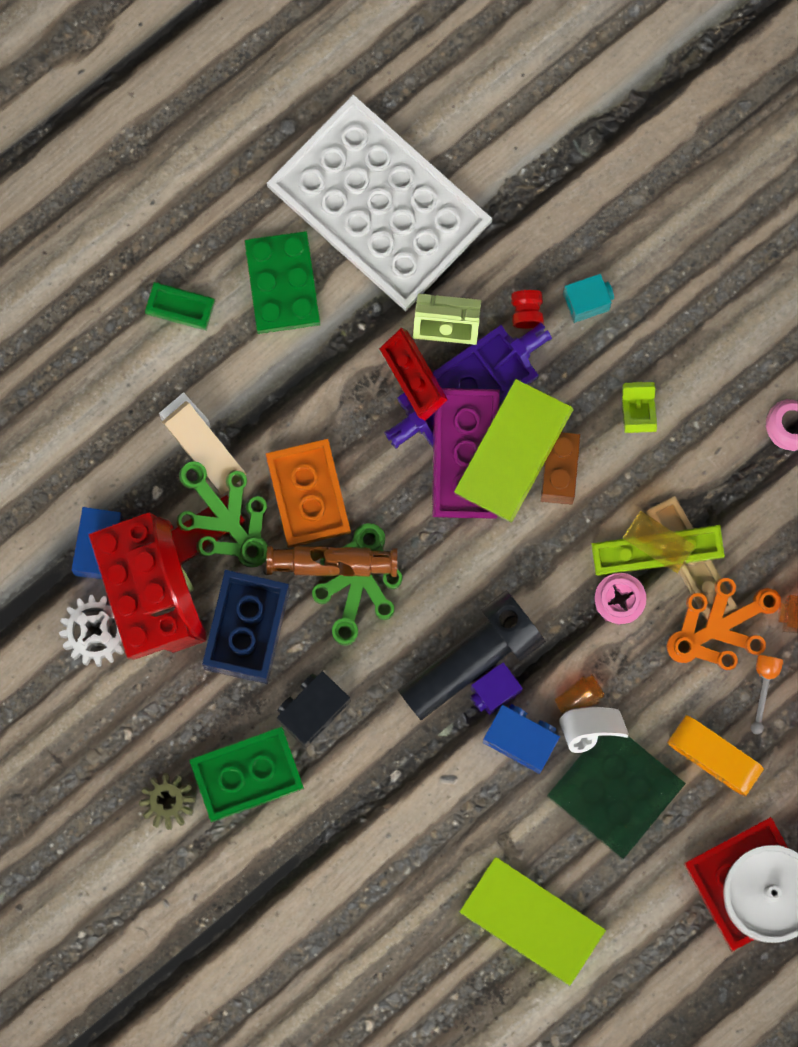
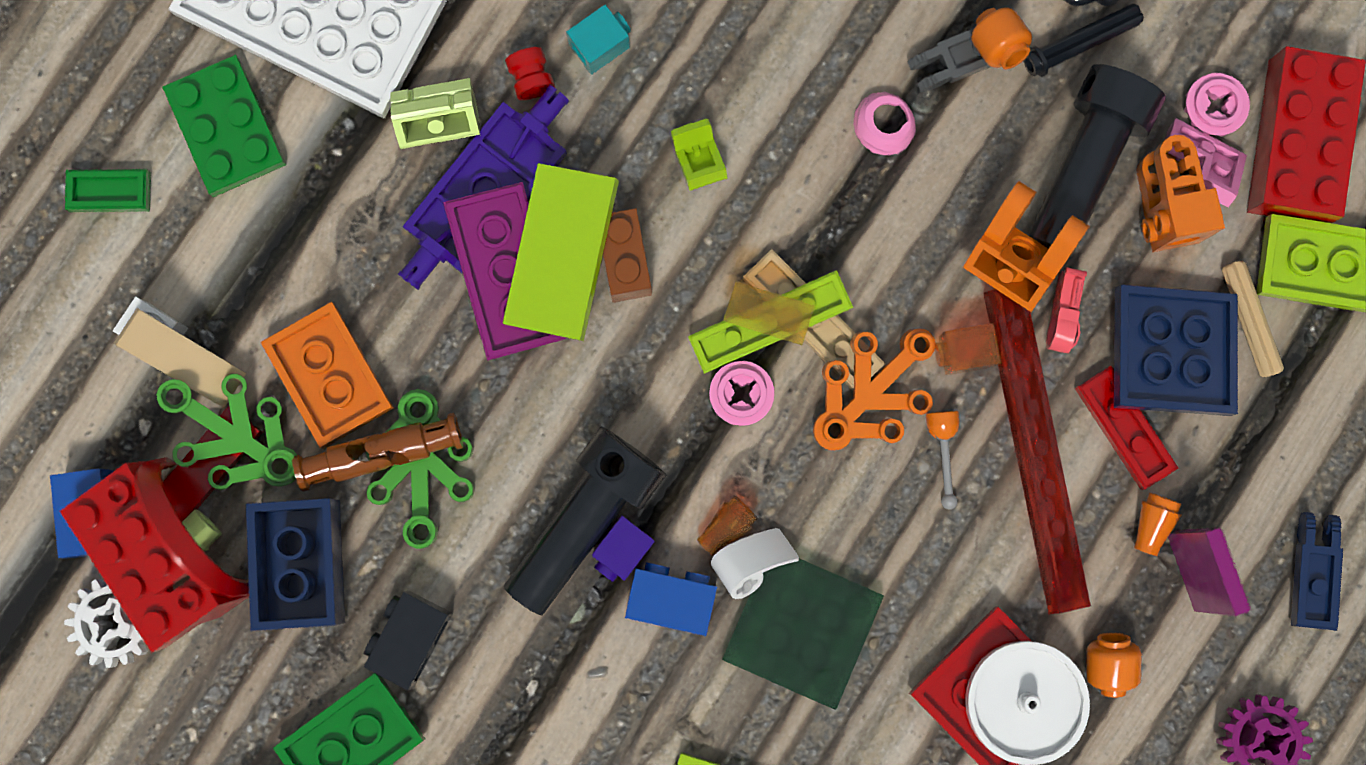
camera: 20 degrees left, 5 degrees up
red tile [379,328,448,421] -> none
light orange beam [667,715,764,796] -> none

